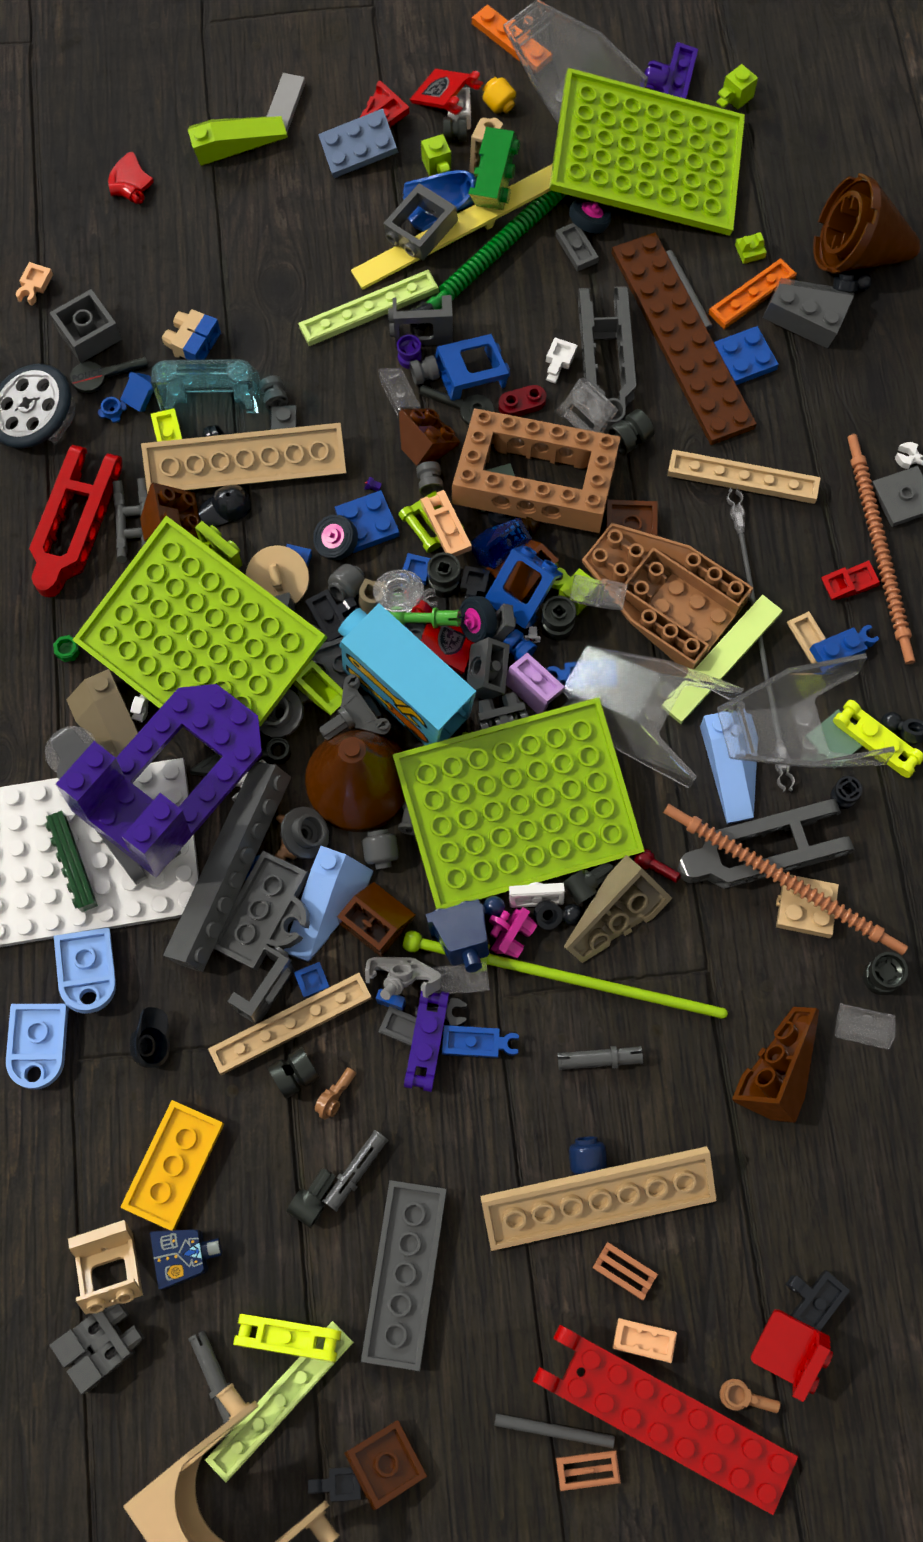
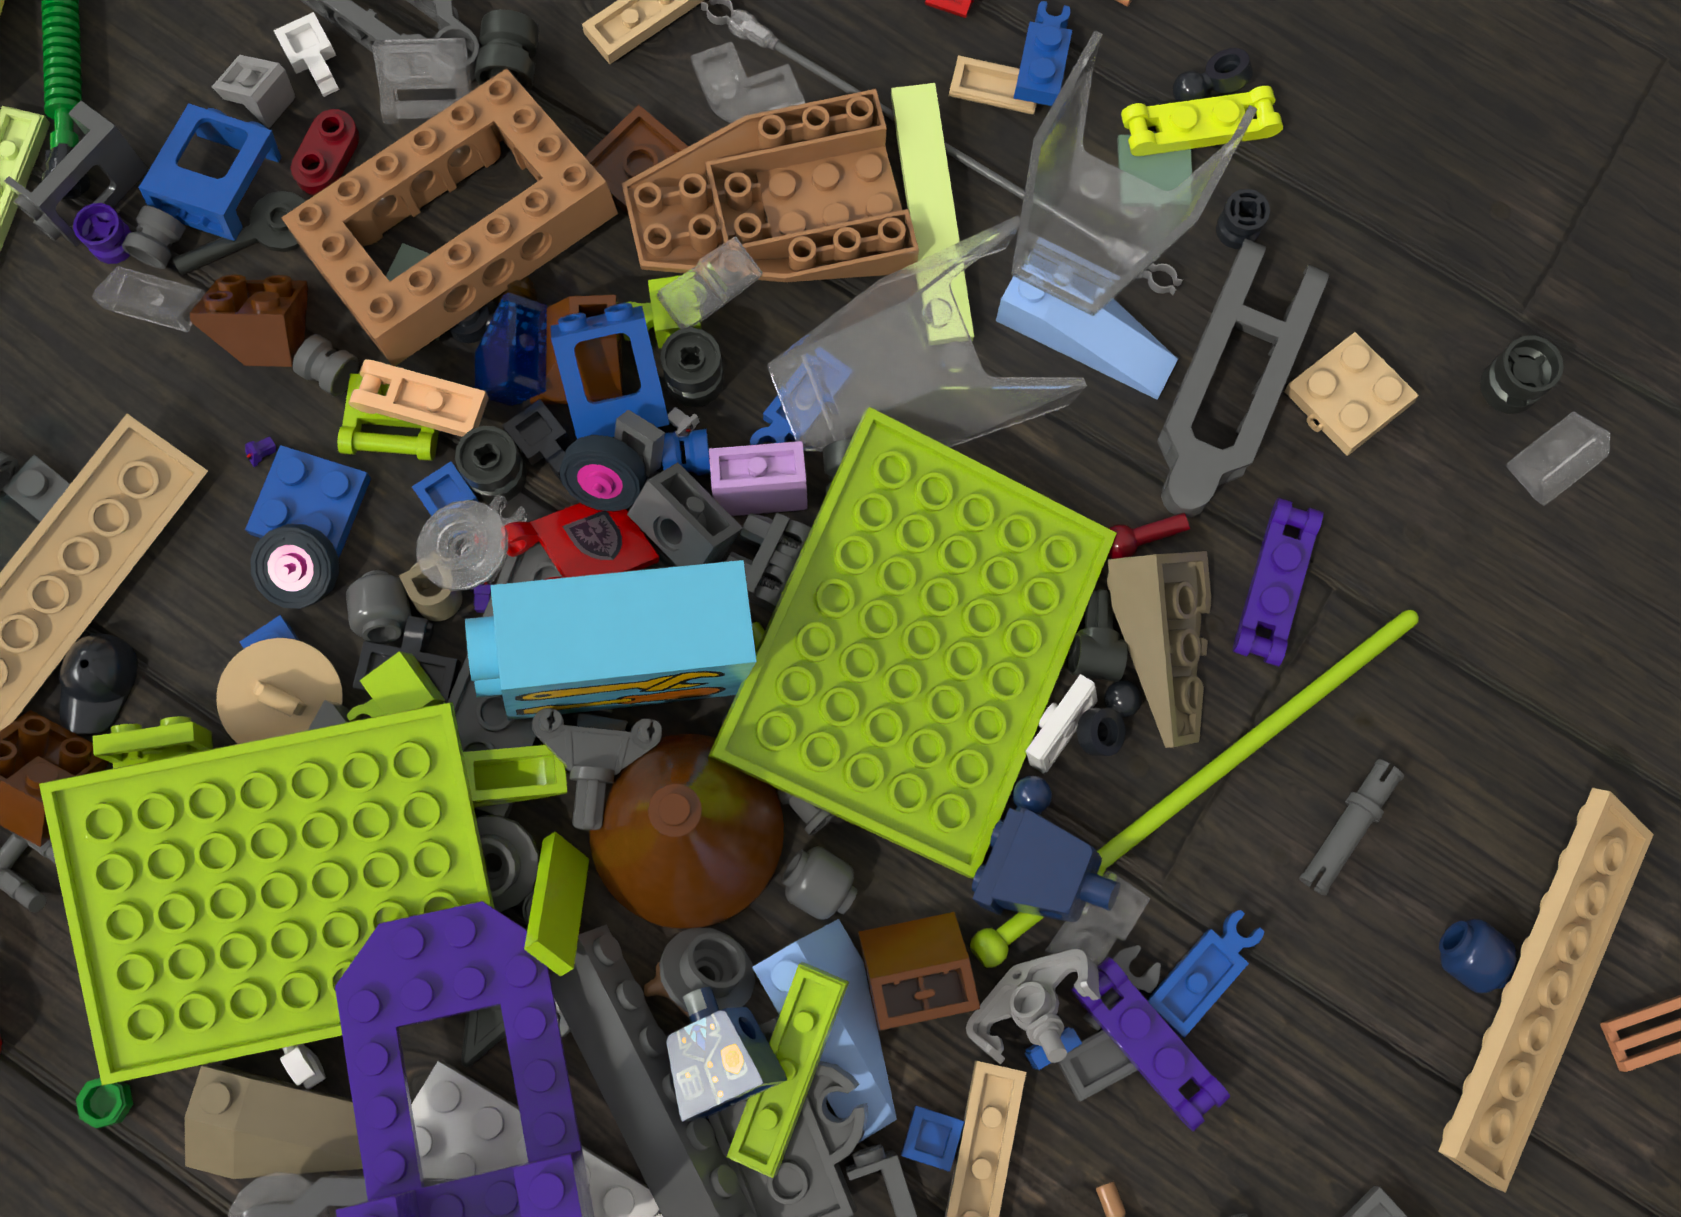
camera: 55 degrees left, 5 degrees up
bright green pin [389,607,462,628] -> none
dark pink hips [488,907,537,958] -> none
nougat hose [663,804,908,955] -> none
reddish brown wedge [732,1007,819,1123] -> none
none -> light grey slope [212,55,295,128]
none -> lime brick [346,651,445,721]
none -> lime tile [524,832,589,977]
none -> torso [666,987,787,1122]
none -> clear plate [691,41,805,123]
none -> lime tile [726,962,849,1178]
none -> dark purple plate [1232,498,1324,667]

